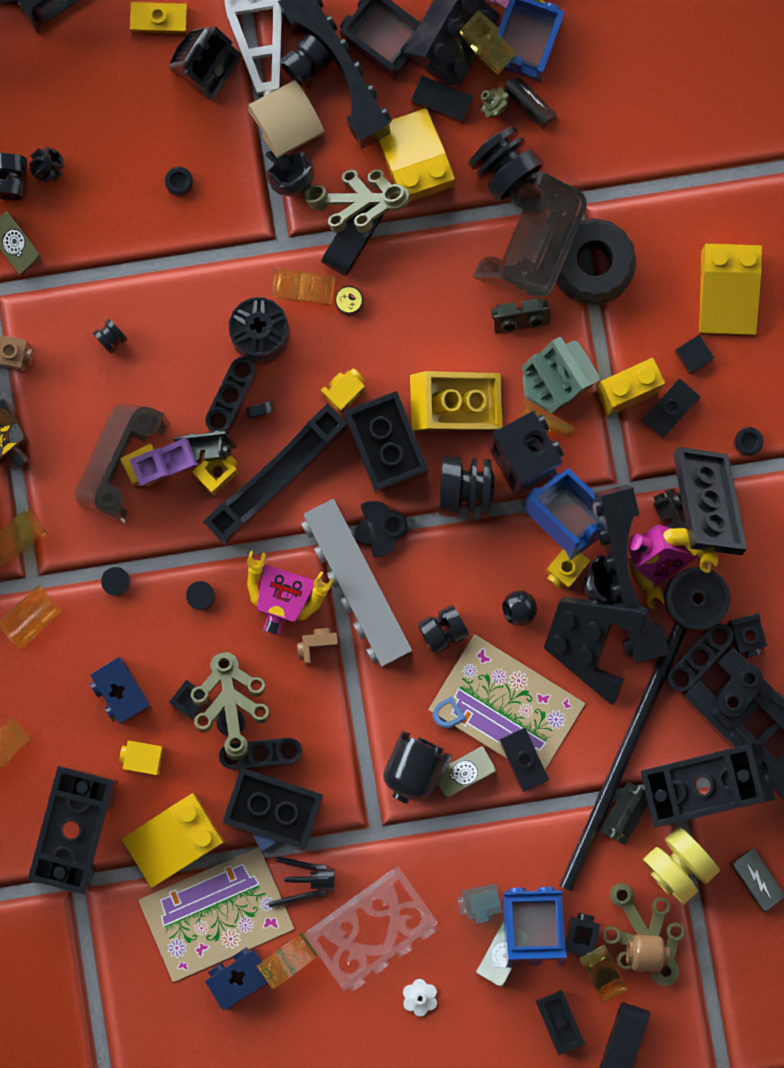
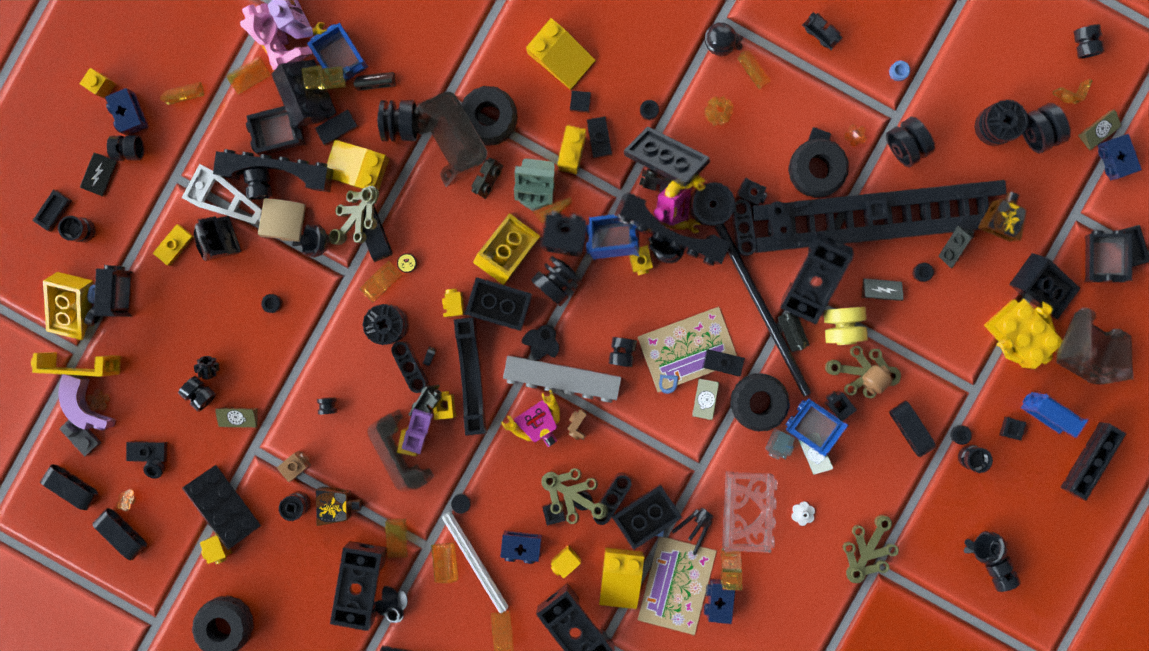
camera: 50 degrees left, 5 degrees up
black tile [186,581,215,610] -> none
black cylinder [383,730,453,804] -> none
olive plant [481,87,509,119] -> none
black piece [502,590,537,626] -> none
black plate [535,989,585,1055] -> none
black wing [544,597,649,705] -> none
clear yellow tile [579,945,628,1003] -> none
none -> white axle [442,512,508,613]
none -> black tyre [730,373,790,432]

